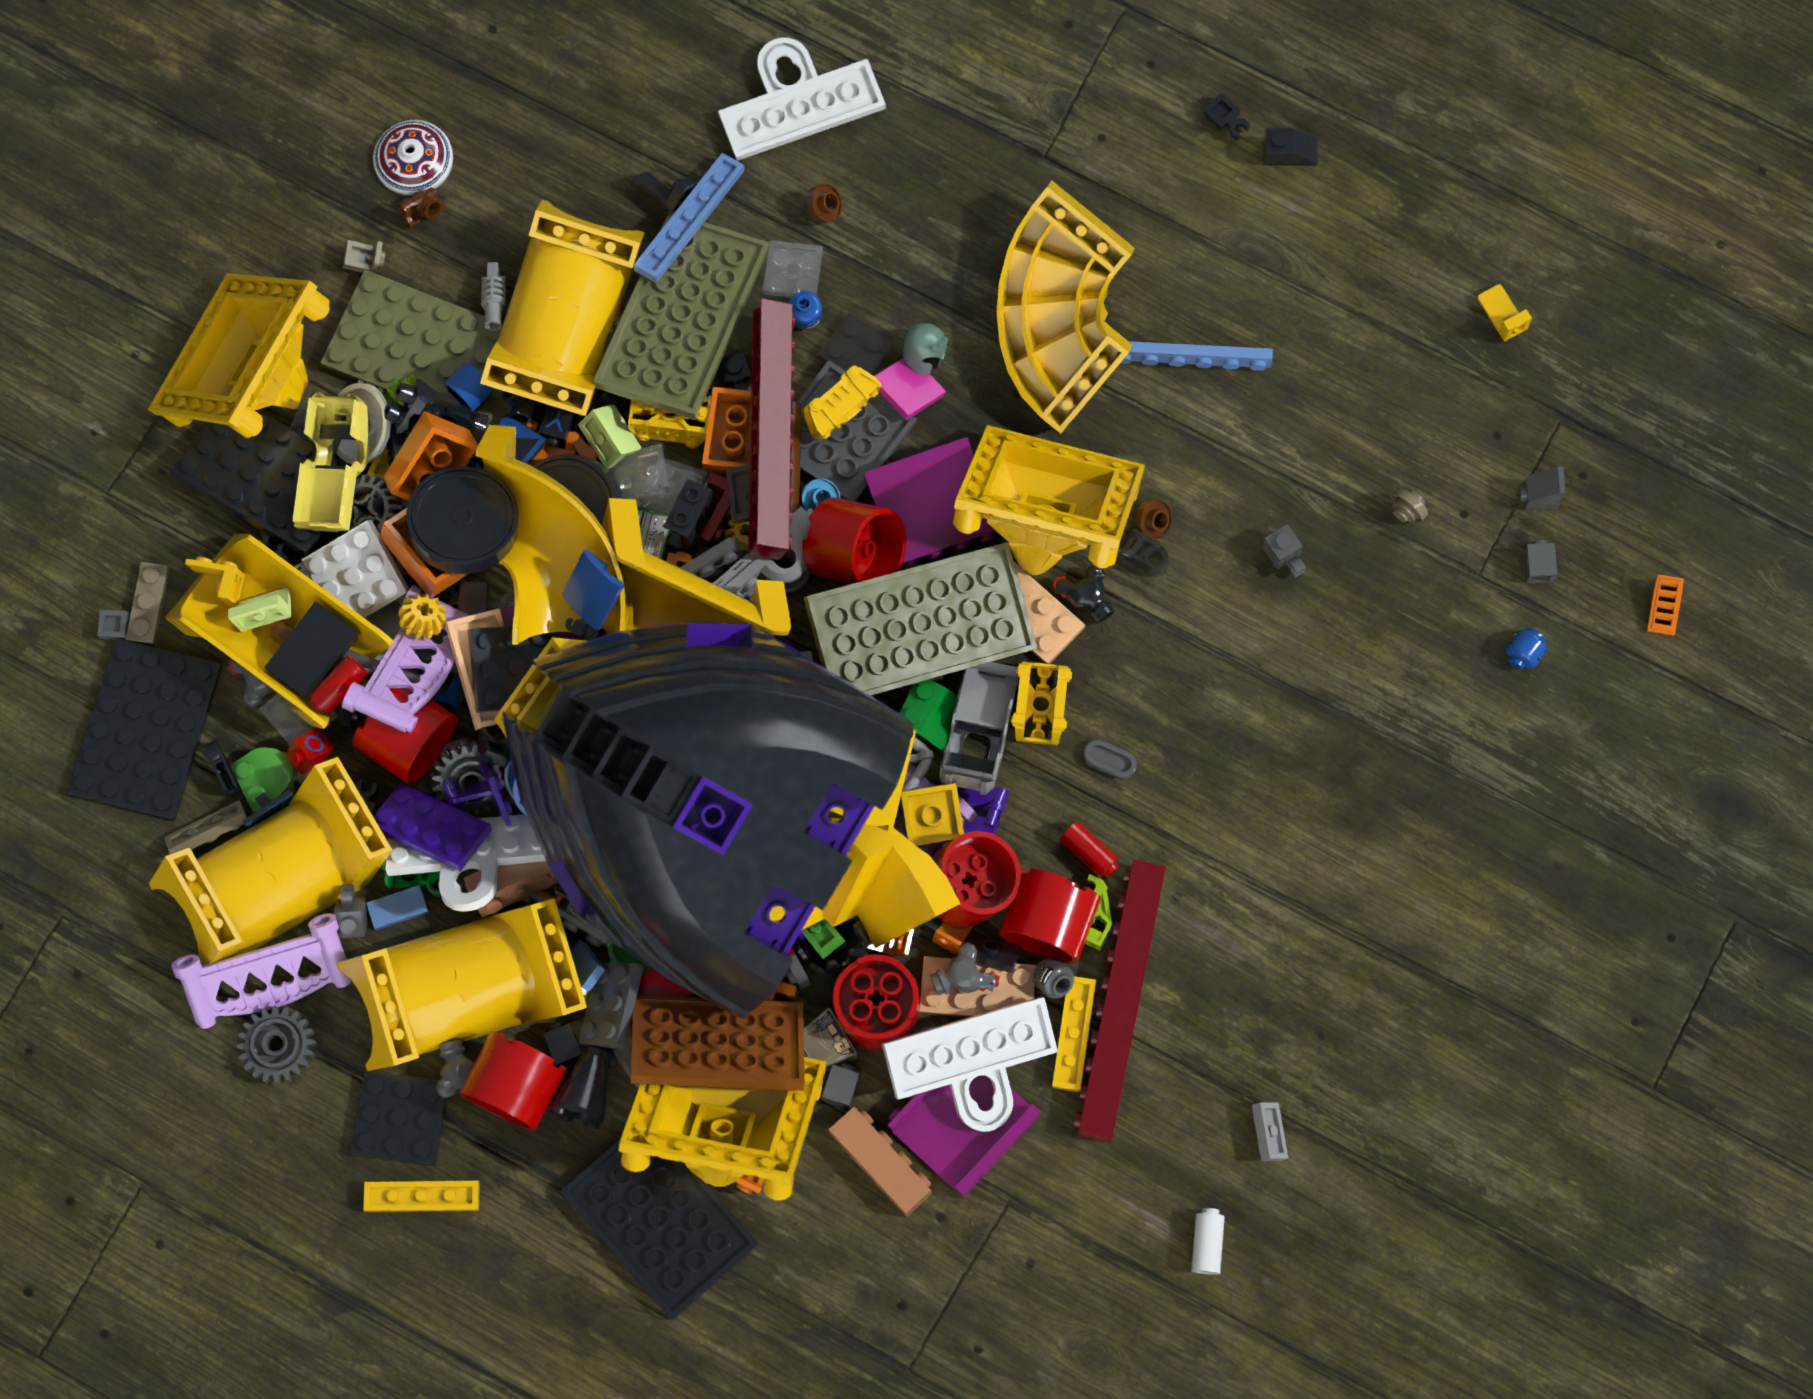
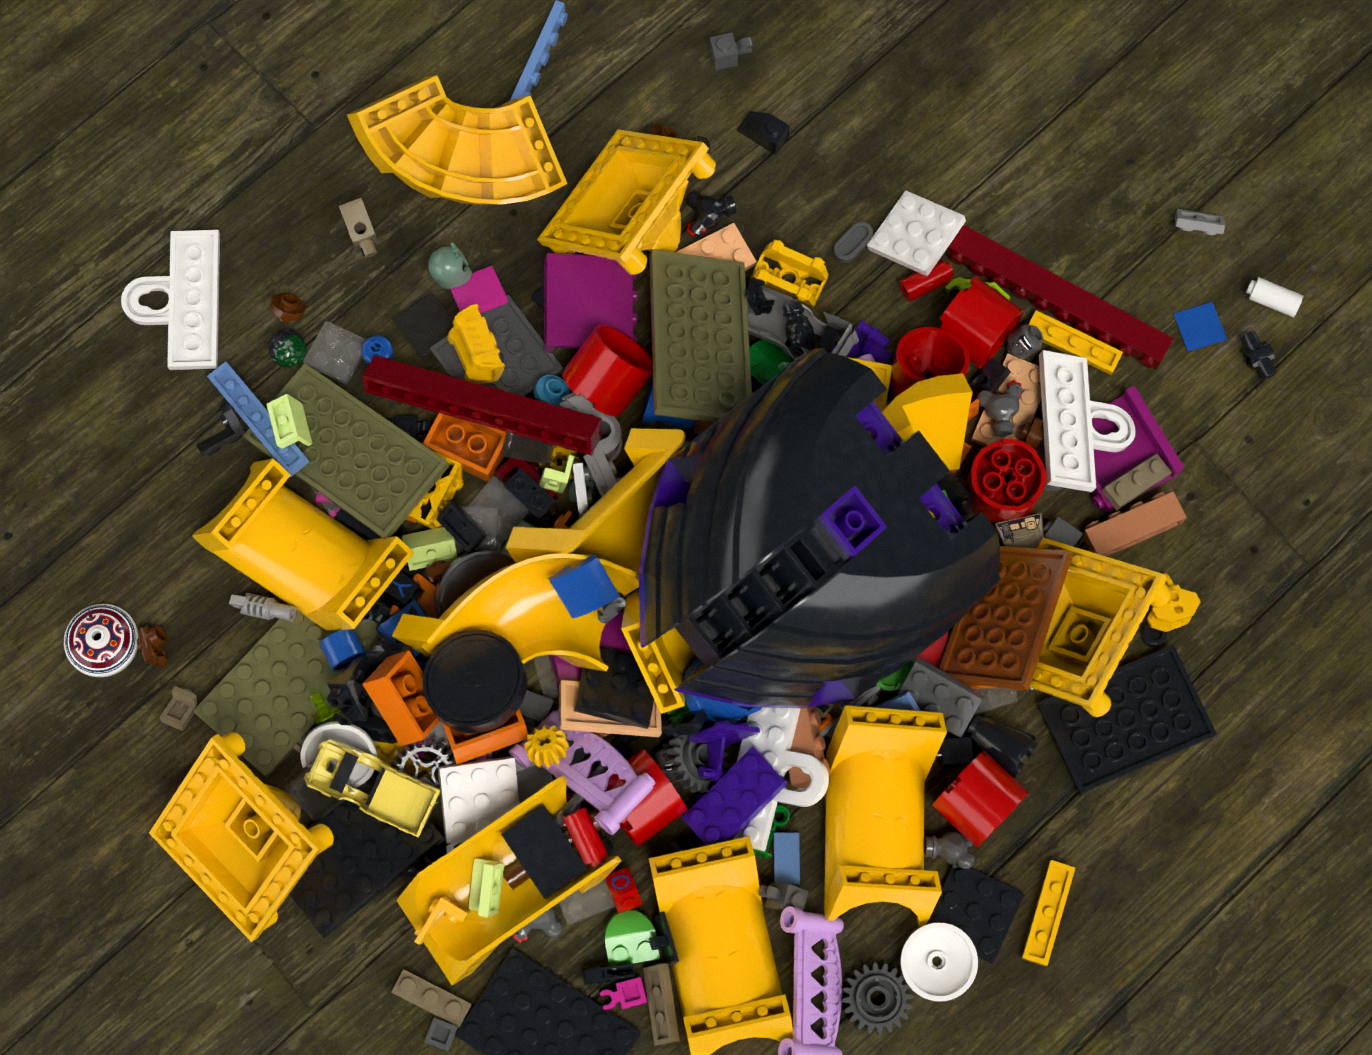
camera: 75 degrees left, 0 degrees up
none -> yellowish green panel [267,394,313,449]
none -> dark green piece [269,329,307,368]
none -> dark tan torso [339,198,377,258]
none -> black plate [436,501,487,552]
none -> yellowish green panel [539,454,574,493]
none -> dark pink plate [600,977,648,1010]
none -> black slope [737,111,790,155]
none -> black piece [745,279,775,315]
none -> black animal [782,302,814,351]
none -> white plate [867,190,966,276]
none -> white dish [900,923,978,1001]
none -> reddish brown plate [1019,417,1044,449]
none -> dark tan plate [1101,454,1172,511]
none -> black tile [1141,623,1167,647]
none -> yellow hinge [1147,573,1201,632]
none -> blue sticker [1174,302,1227,351]
none -> black axle [1240,330,1277,380]

